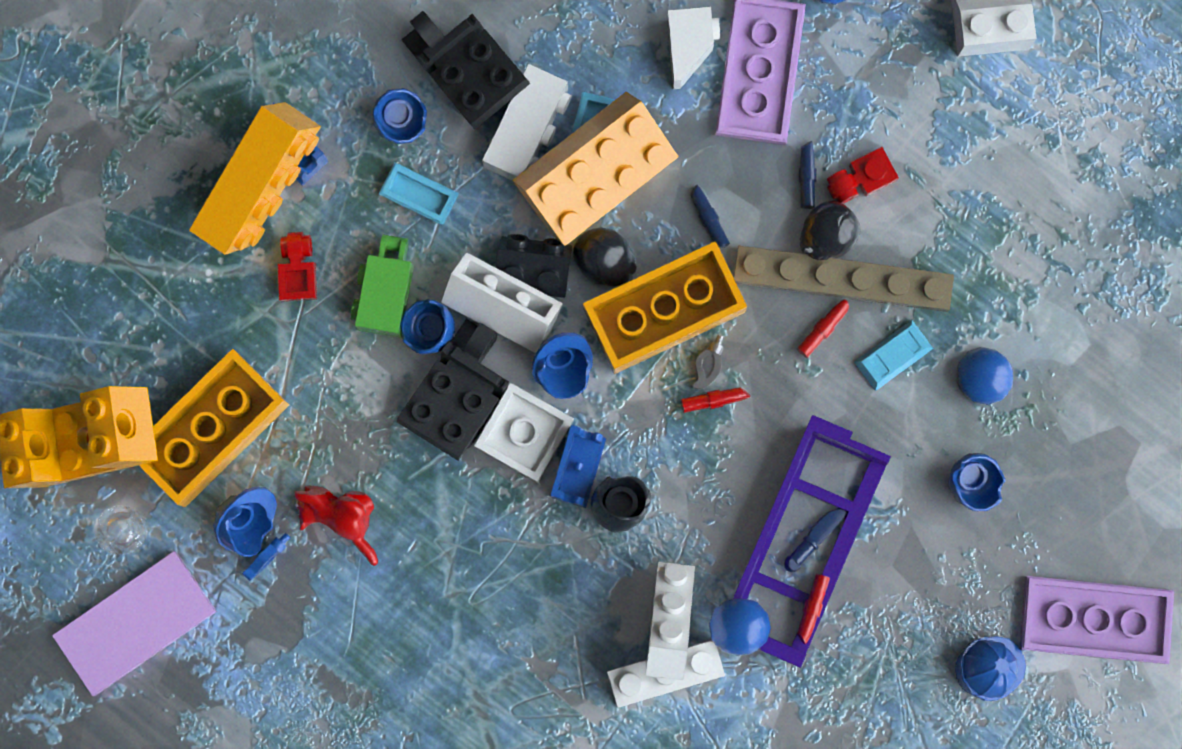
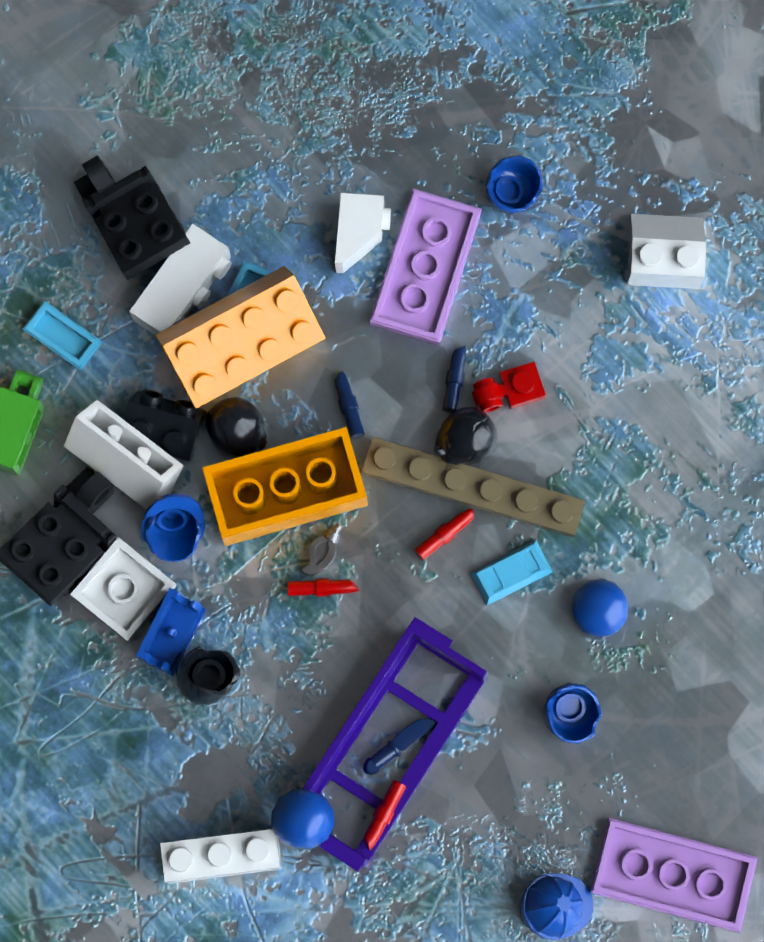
camera: 10 degrees right, 5 degrees down
blue hair [372,88,427,144] -> none
blue hair [400,299,455,355] -> none
white brick [645,562,695,680] -> none

